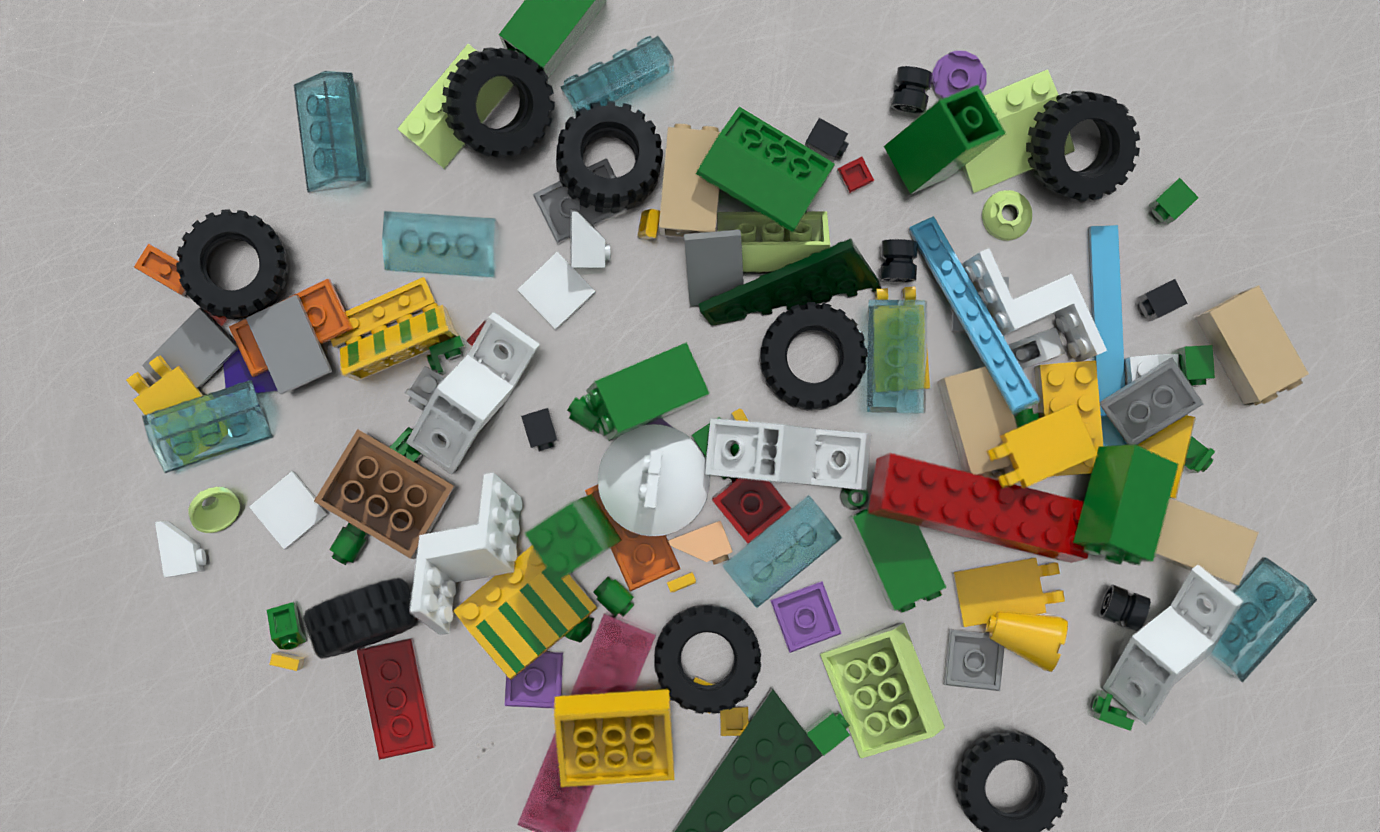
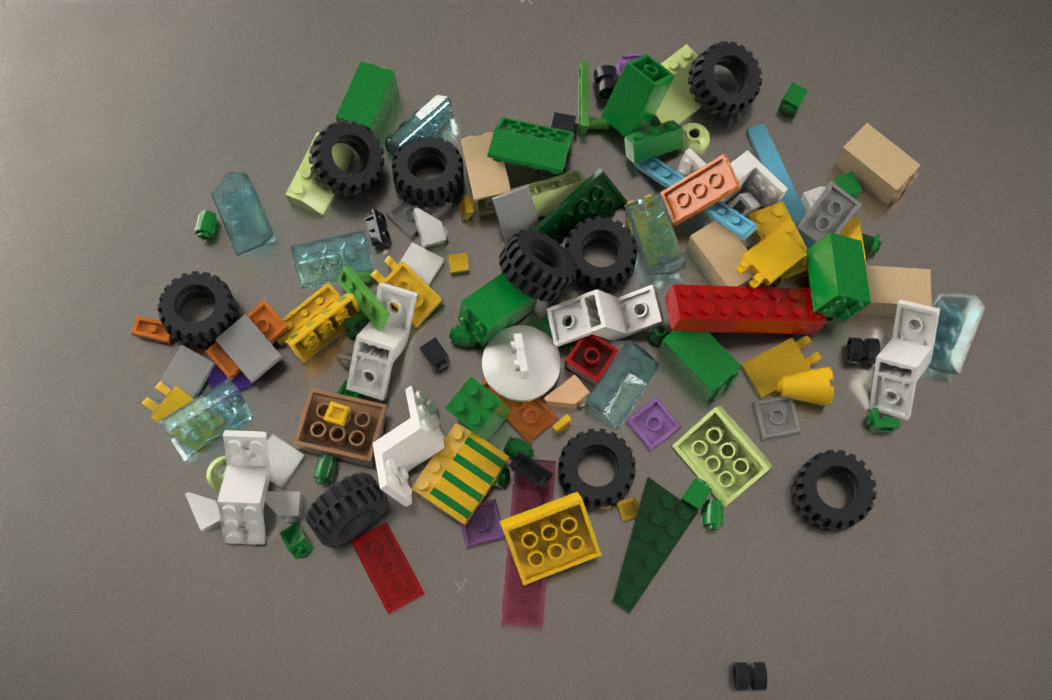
camera: 15 degrees left, 15 degrees down
yellow tile [269,652,305,671] -> none
red tile [837,157,874,194] -> none
black wheel [880,239,918,282] -> none
black brick [1139,279,1188,321] -> none
none -> green brick [195,210,217,240]
none -> white bracket [217,430,271,545]
none -> white slope [265,491,304,523]
none -> yellow tile [323,401,351,427]
none -> bright green piece [337,265,390,329]
none -> black hinge [365,208,391,250]
none -> yellow tile [371,256,444,328]
none -> yellow tile [448,252,469,275]
none -> black tyre [499,229,576,302]
none -> black hinge [509,451,553,489]
none -> bright green piece [578,61,610,135]
none -> green brick [625,120,683,164]
none -> orange tile [660,154,741,226]
none -> green brick [703,499,724,530]

